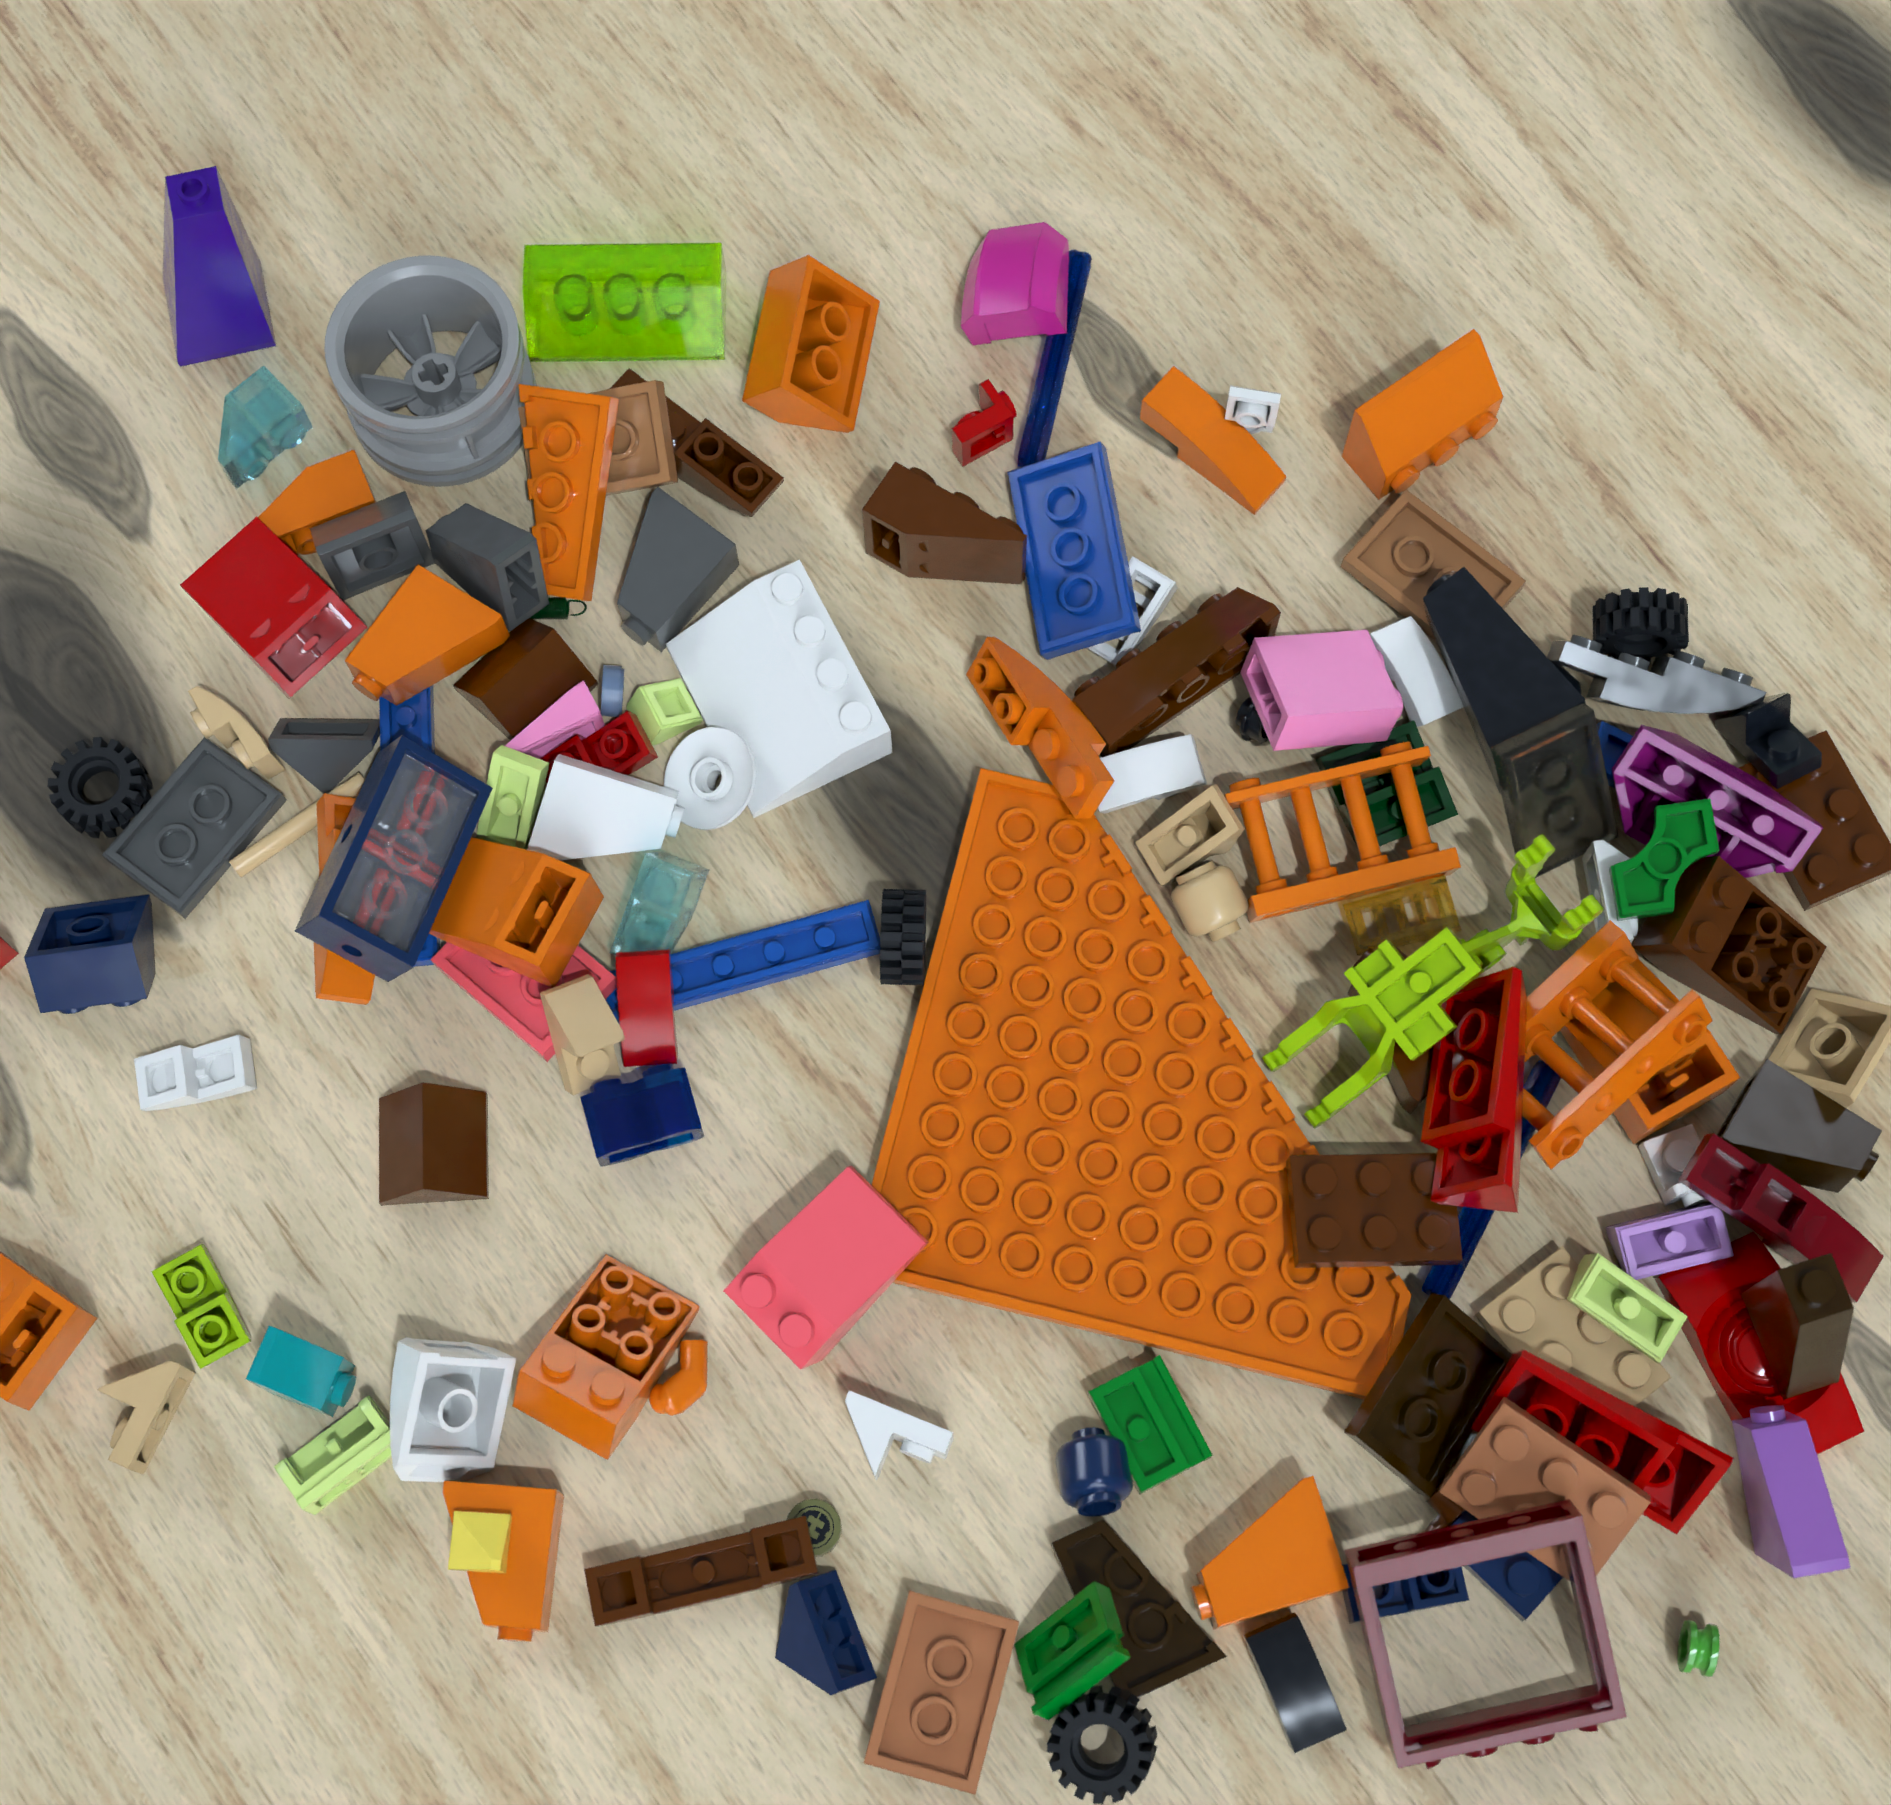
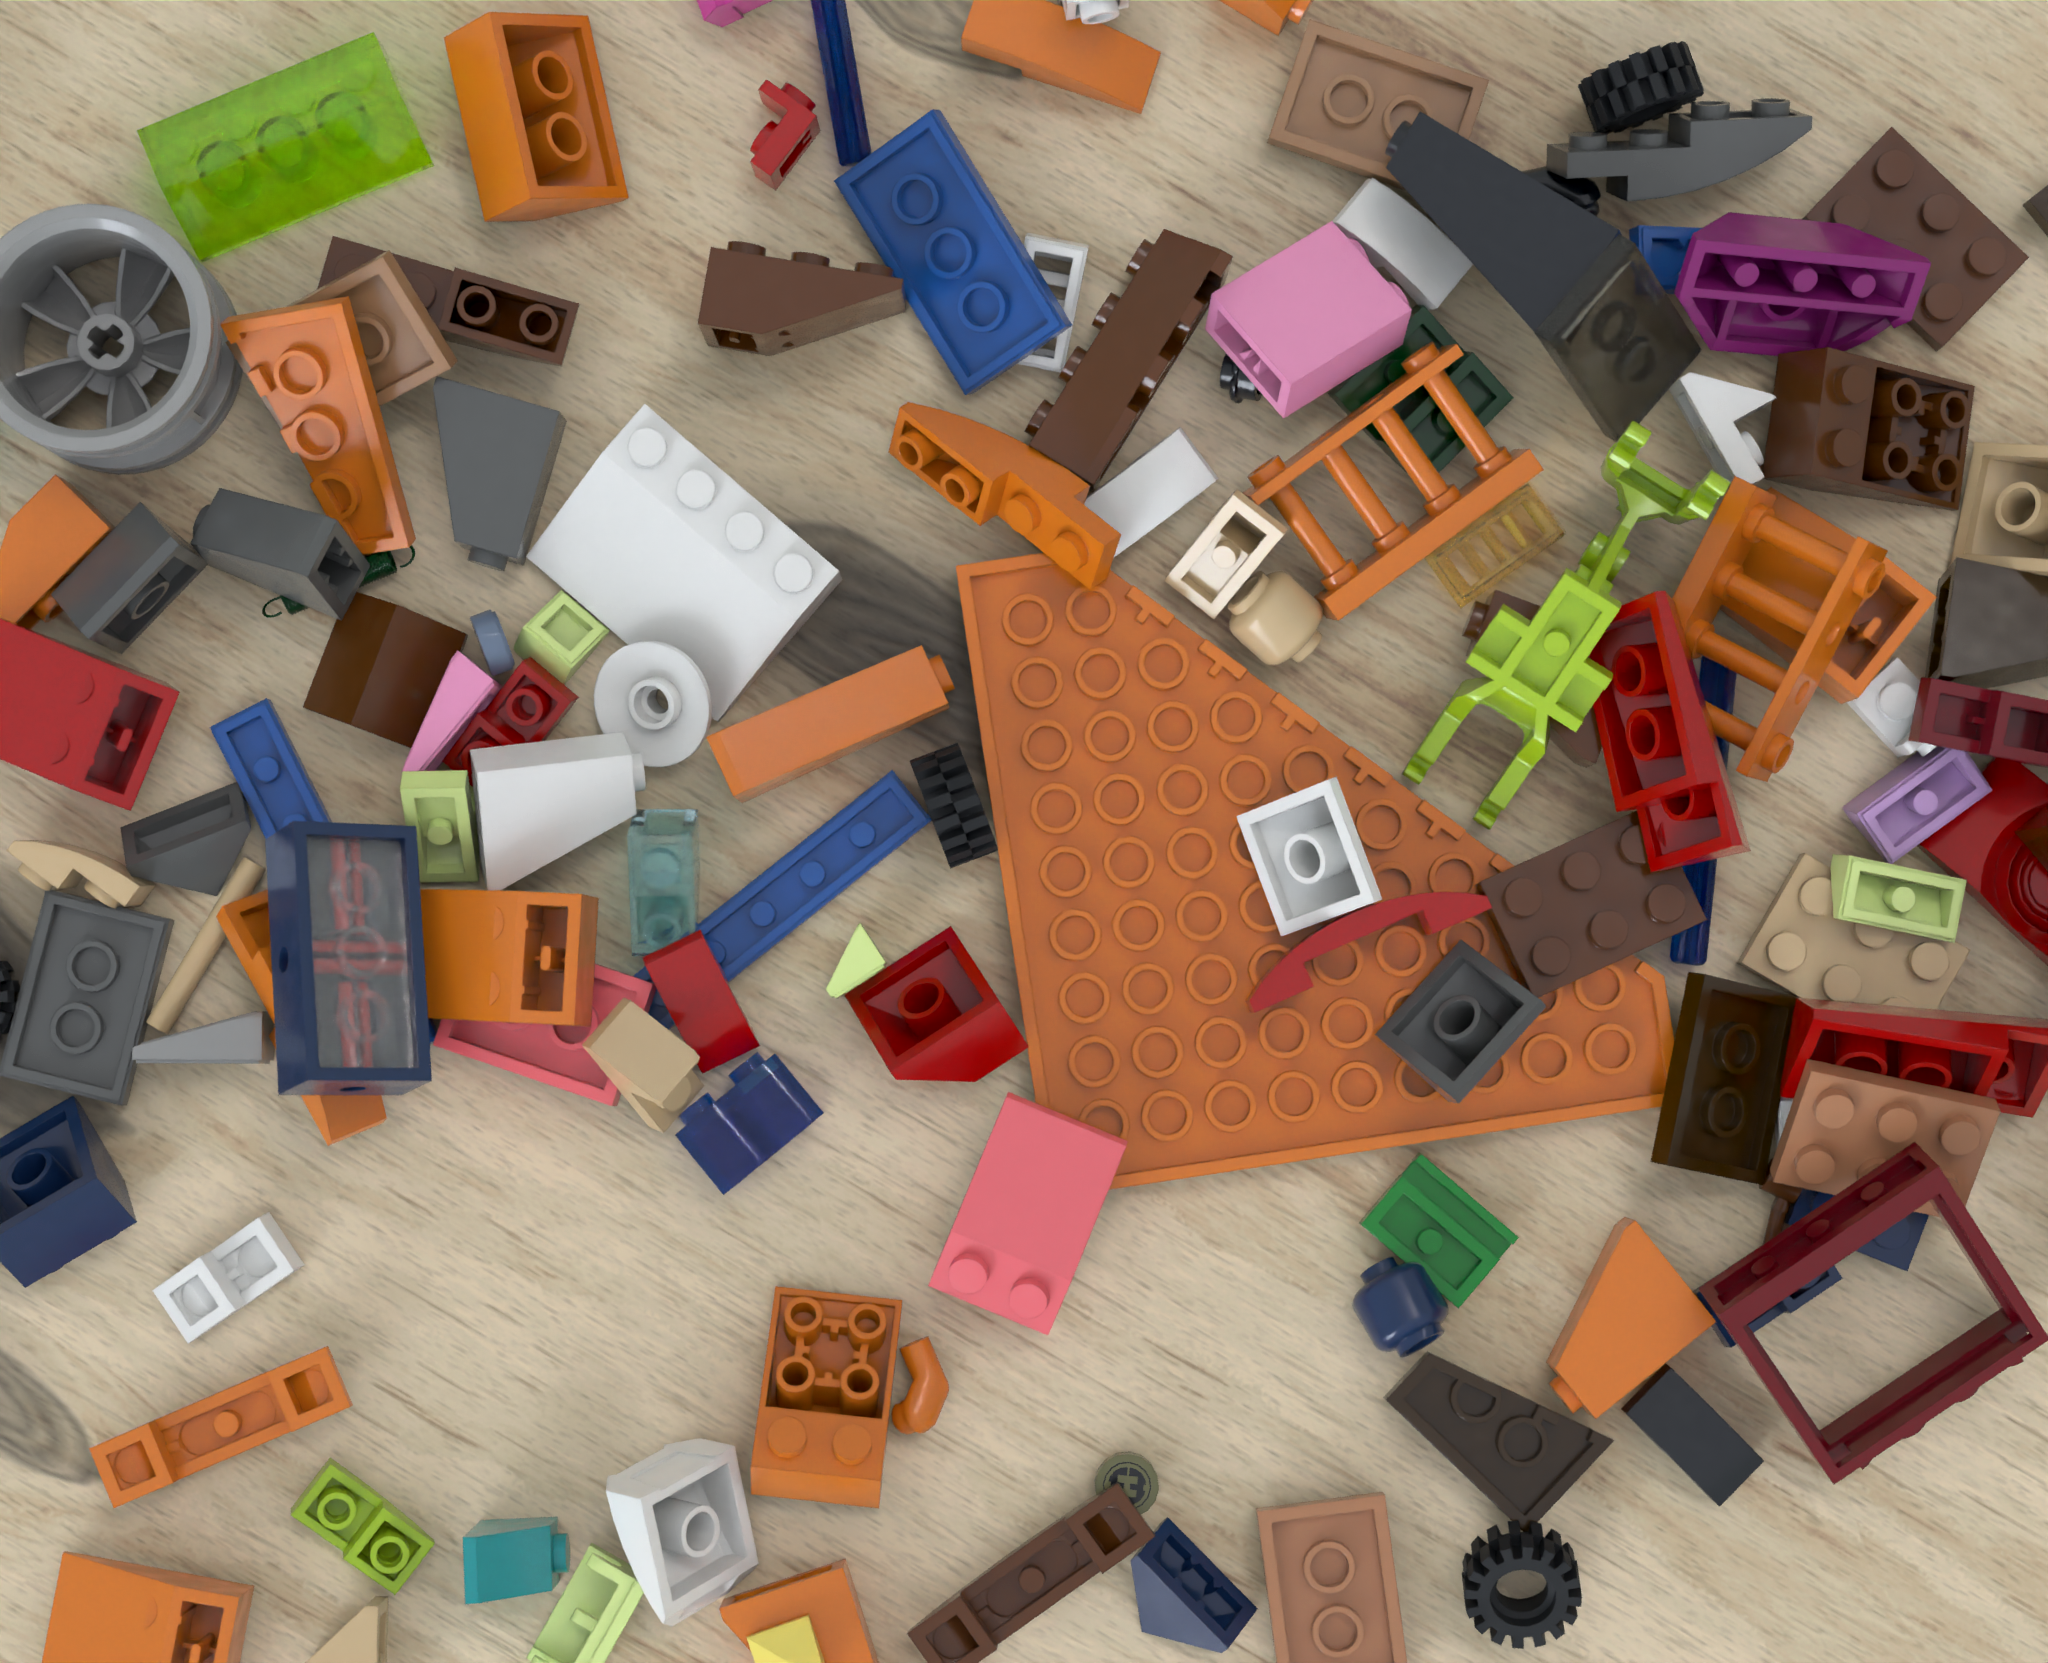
camera: 30 degrees left, 15 degrees up
orange slope [344,564,510,706] -> none
reddish brown slope [379,1082,489,1206] -> none
white slope [845,1390,954,1480] -> none
green plate [1014,1581,1131,1720] -> none
green tile [1609,799,1719,921] -> none
black slope [1715,693,1822,789] -> none
none -> orange slope [89,1346,353,1508]
none -> light grey slope [132,1011,274,1064]
none -> orange slope [706,645,955,803]
none -> yellowish green slope [826,923,887,999]
none -> red slope [844,926,1029,1082]
none -> white slope [1236,777,1383,936]
none -> red slope [1245,892,1492,1013]
none -> dark grey slope [1375,940,1547,1104]

